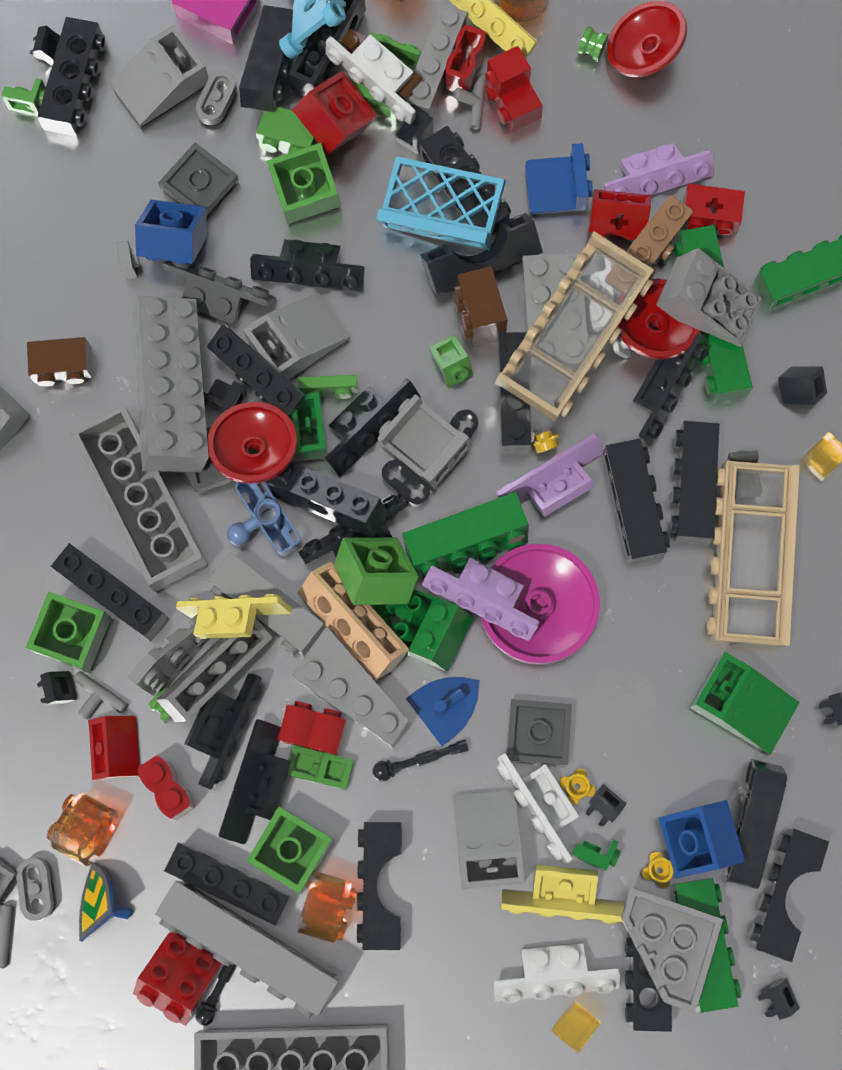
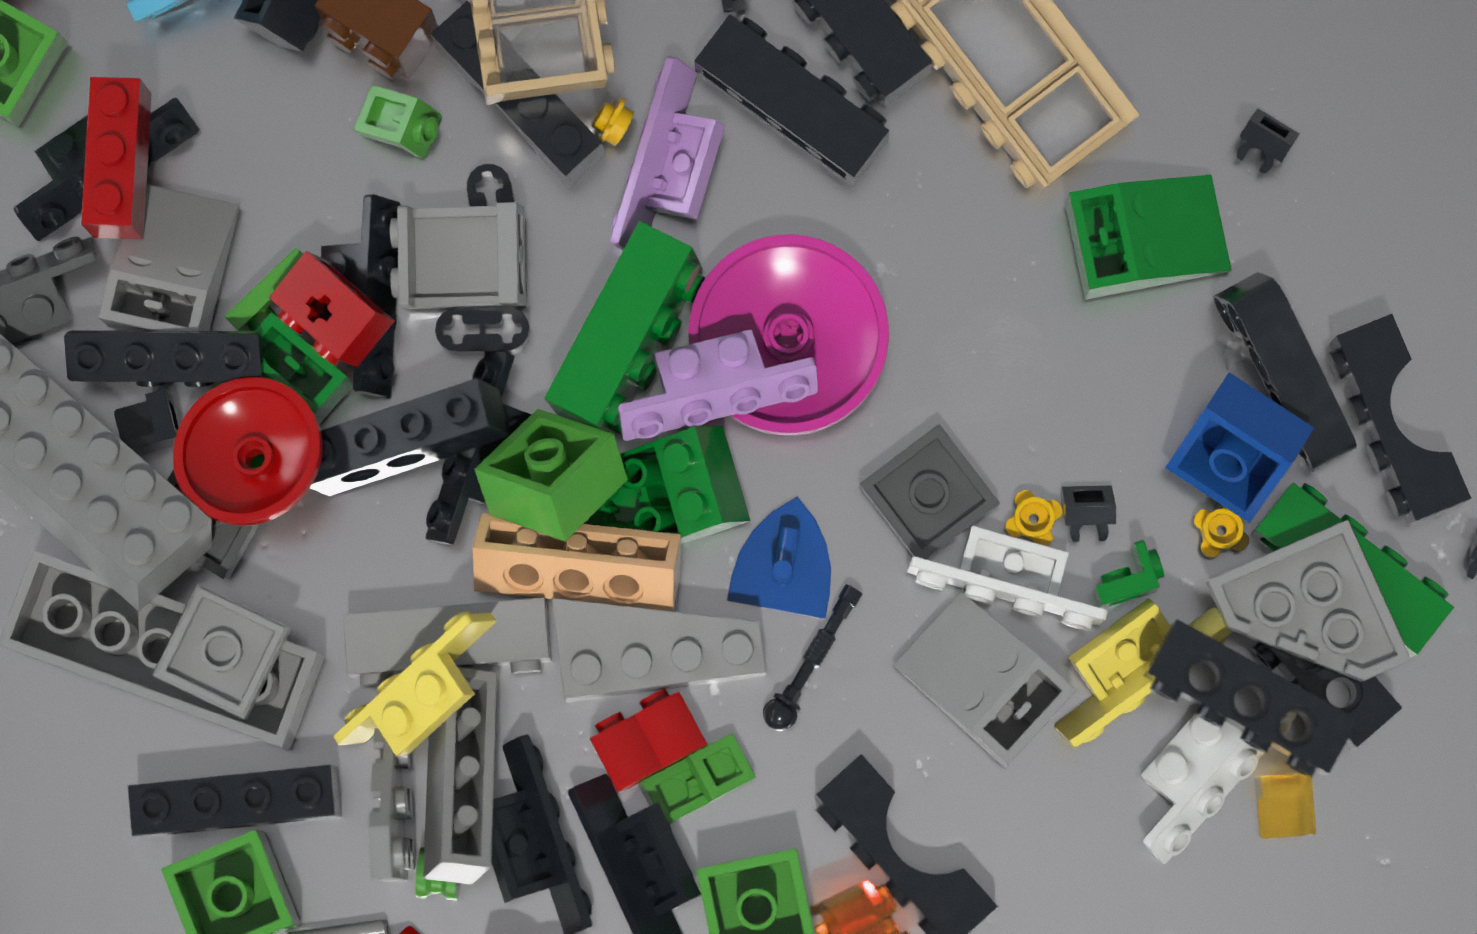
camera: 40 degrees left, 5 degrees up
medium blue piece [227,482,301,556] -> none
none -> red brick [81,77,152,239]
none -> light grey tile [153,584,291,720]
none -> red brick [269,251,395,367]
none -> black brick [1143,619,1359,778]

